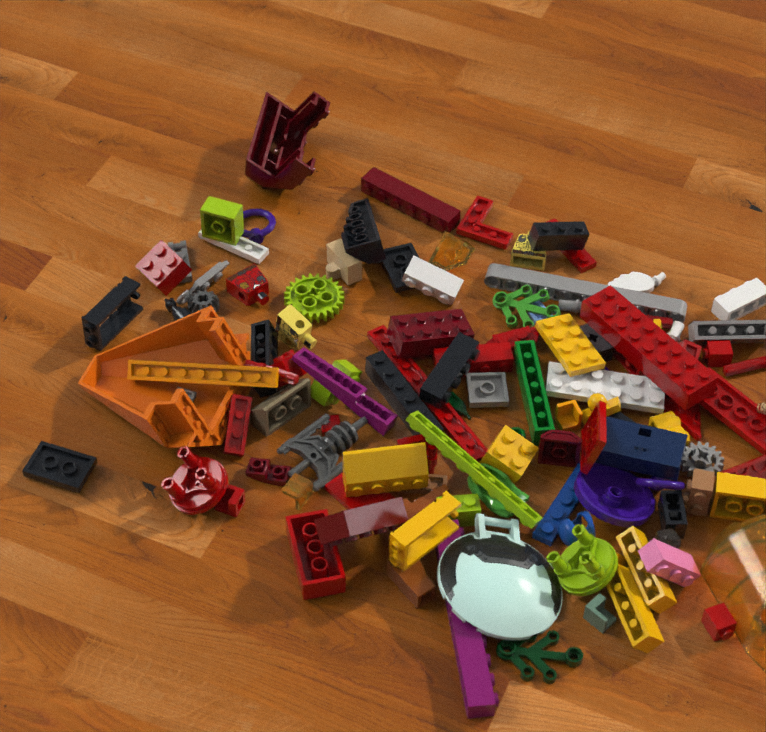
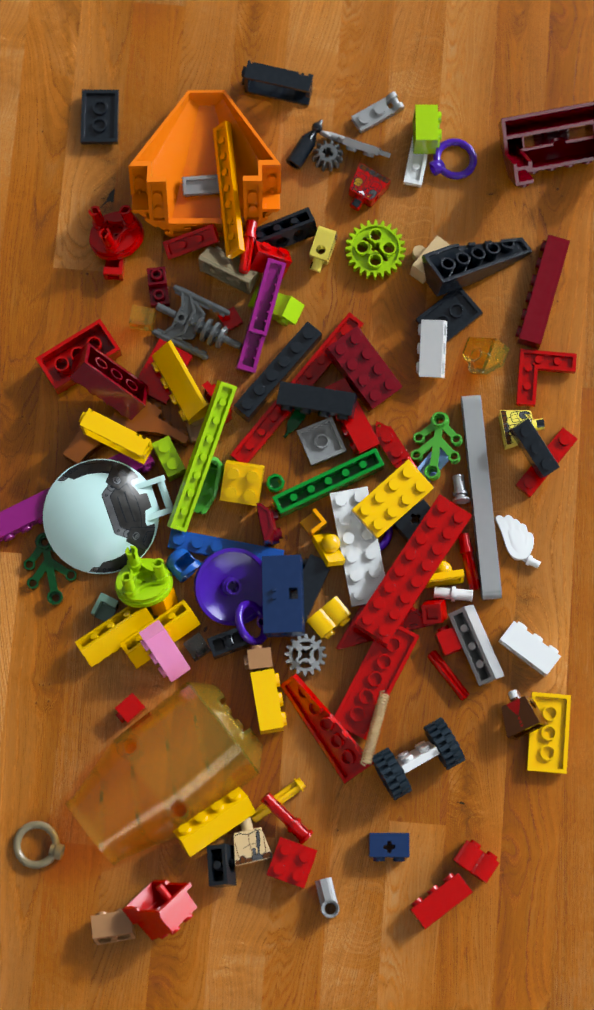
camera: 70 degrees right, 30 degrees up
brick [136,240,192,296] -> none
red tile [580,401,607,475] -> none

